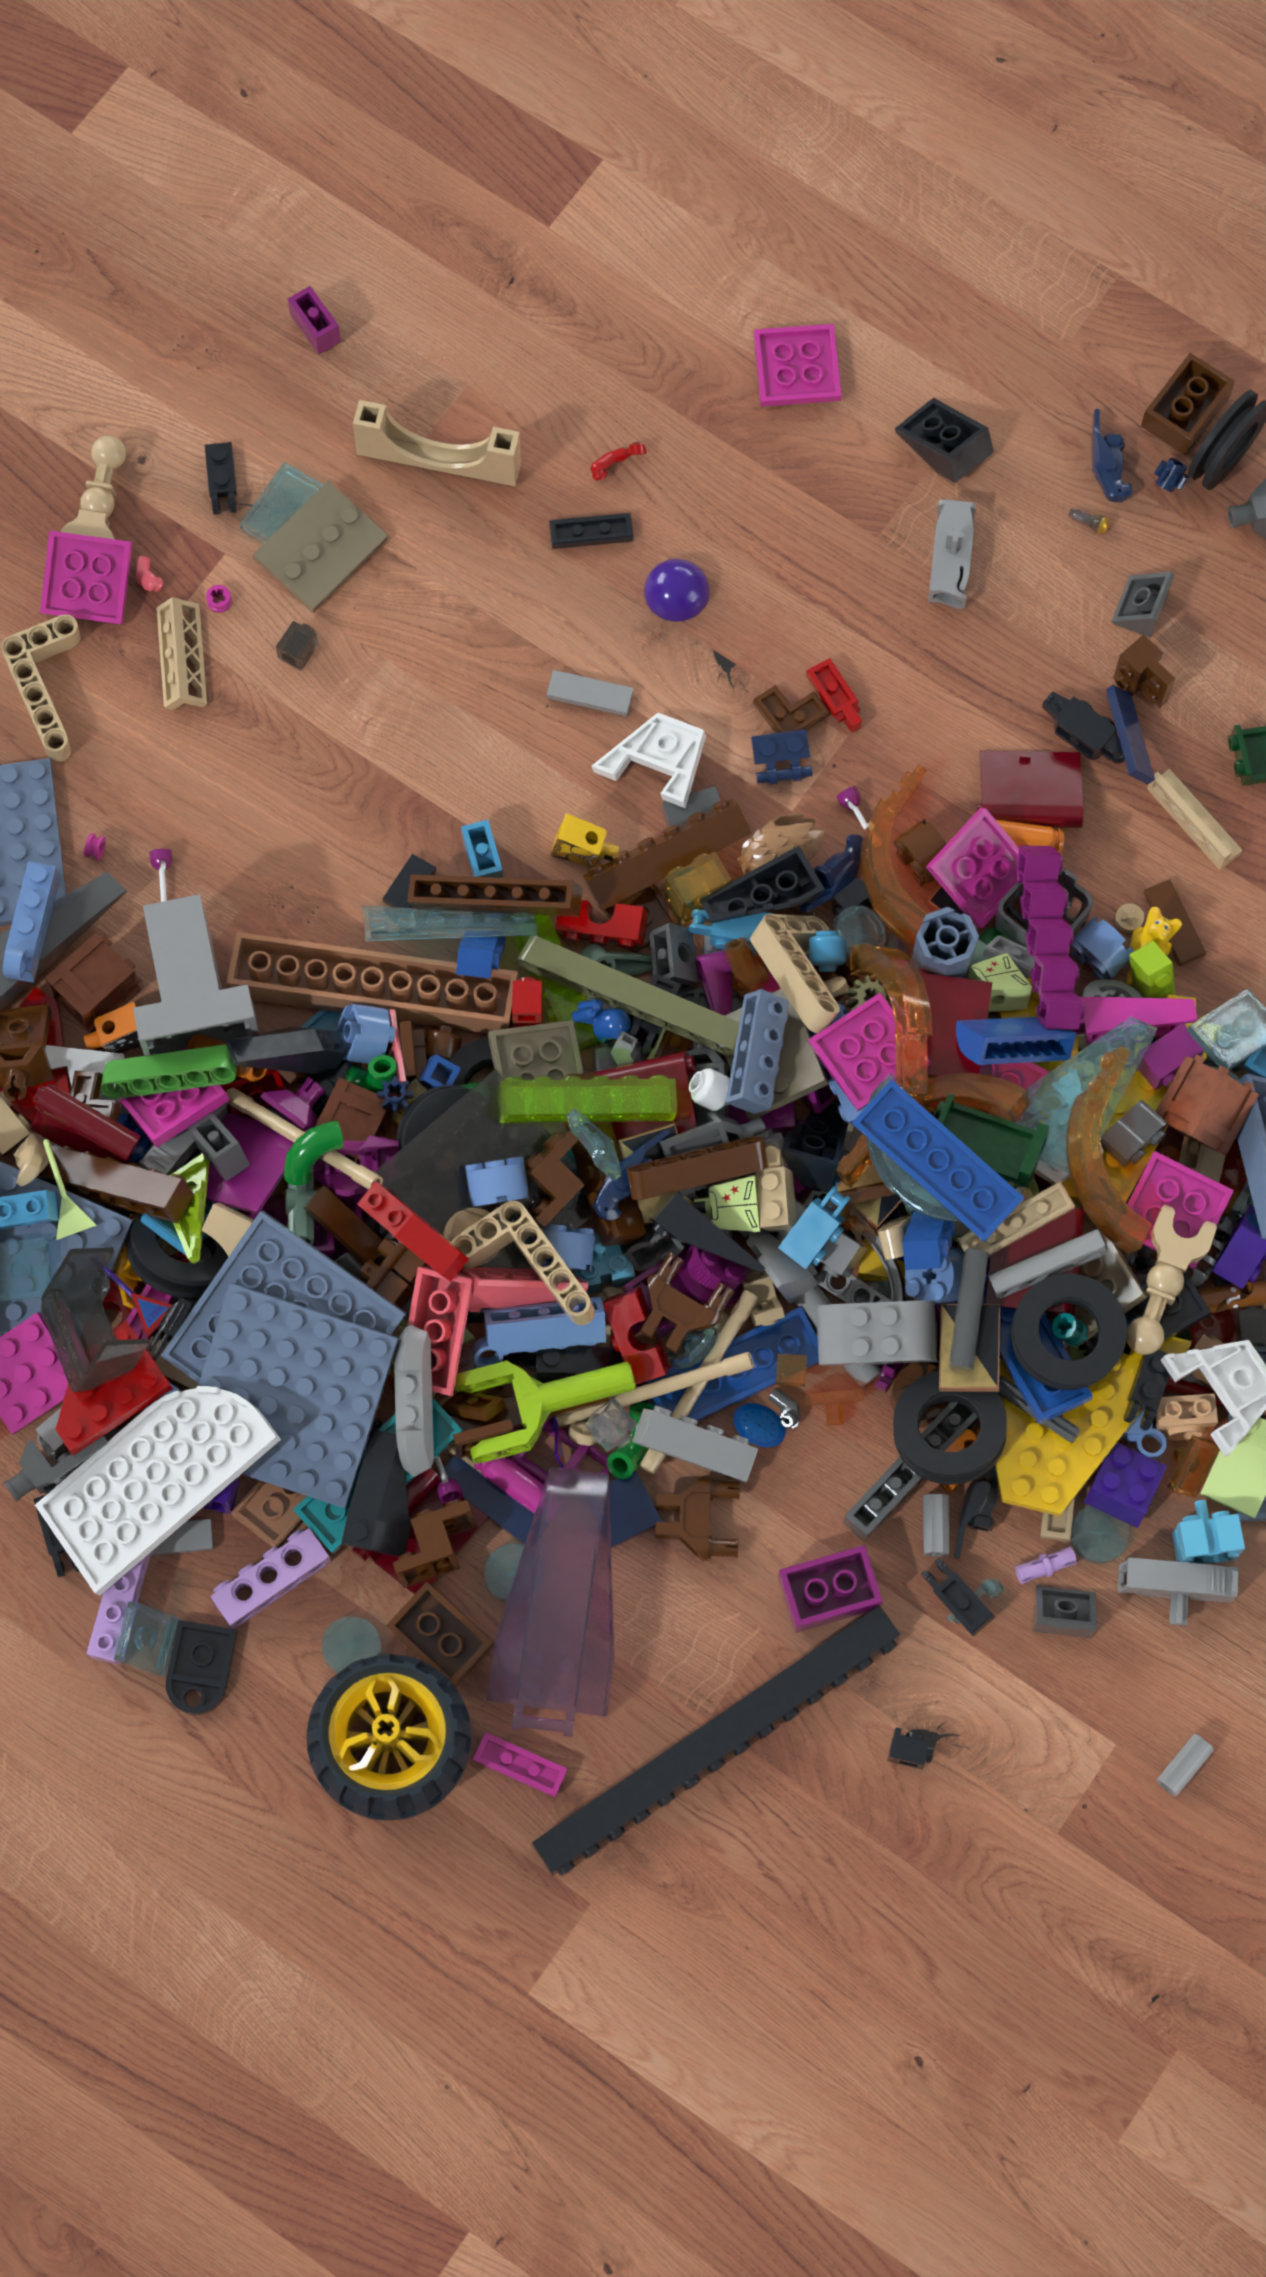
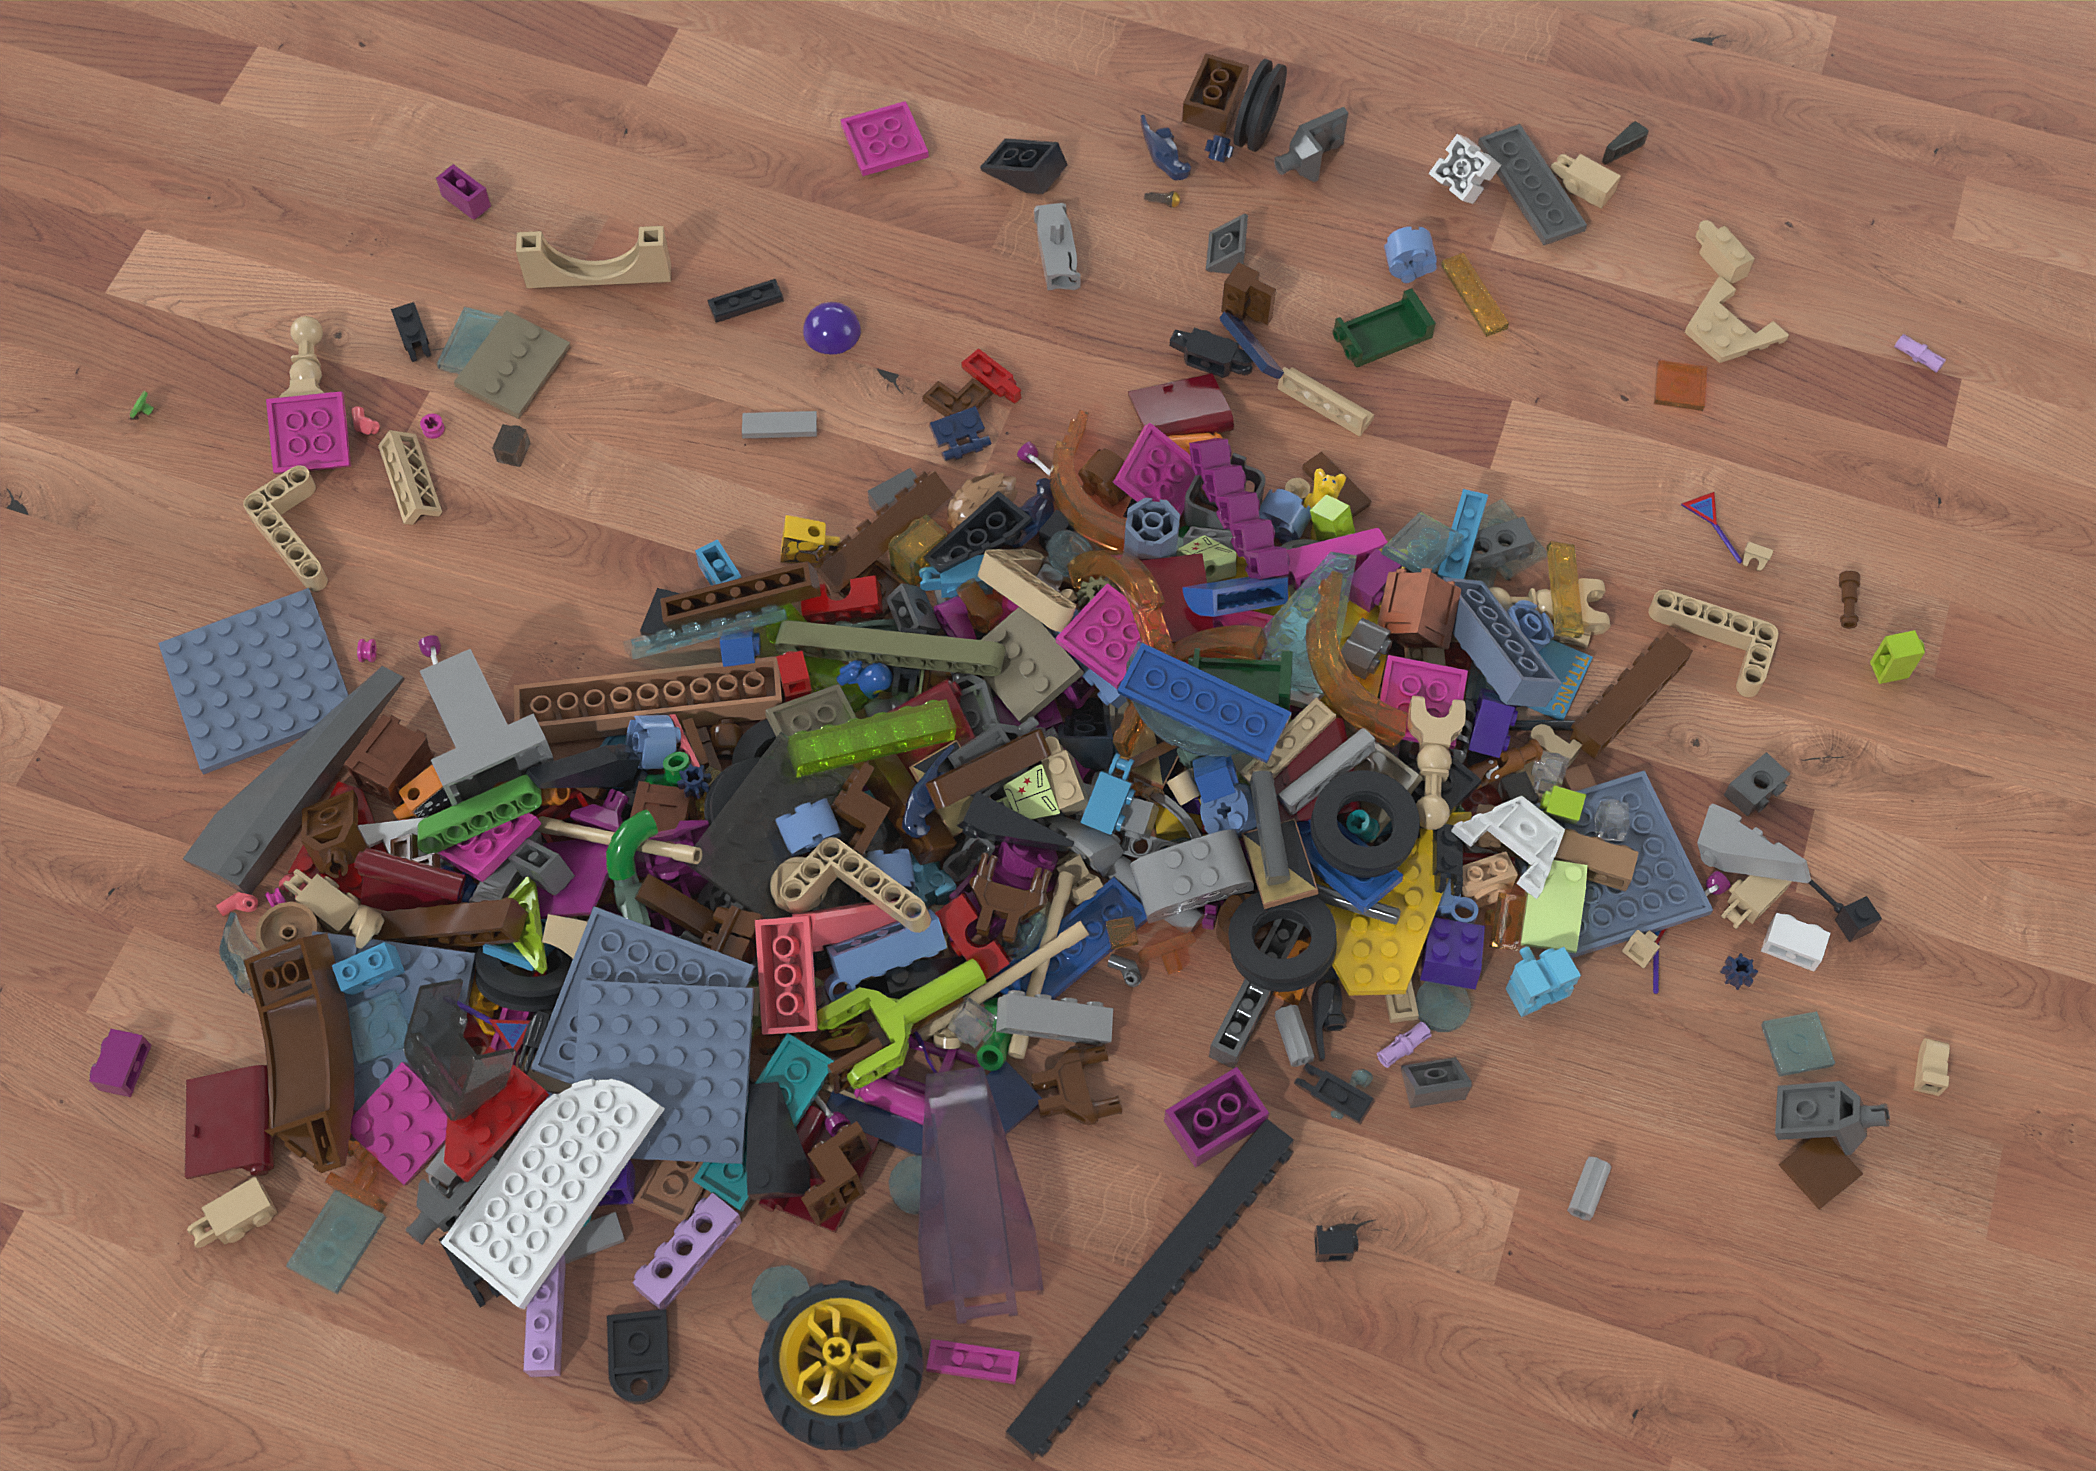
camera: 15 degrees left, 10 degrees down
medium blue hinge [3,862,60,983] -> none
yellowish green piece [43,1139,97,1240] -> none
clear light blue tile [114,1601,179,1676] -> none
red brick [357,1181,470,1282] -> none
reddish brown brick [386,1581,496,1687] -> none
light grey brick [394,1324,434,1477] -> none
blue brick [417,1054,461,1090] -> none
clear light blue tile [567,1109,622,1181] -> none
red arm [590,442,647,481] -> none
white wing [592,713,706,809] -> none
light grey piece [611,1031,638,1066] -> none
white head [689,1068,730,1111] -> none
sand blue brick [726,989,789,1114] -> none
clear blue sticker [733,1403,786,1447] -> none
dark azure head [809,931,846,972] -> none
light grey piece [1117,1557,1238,1627] -> none

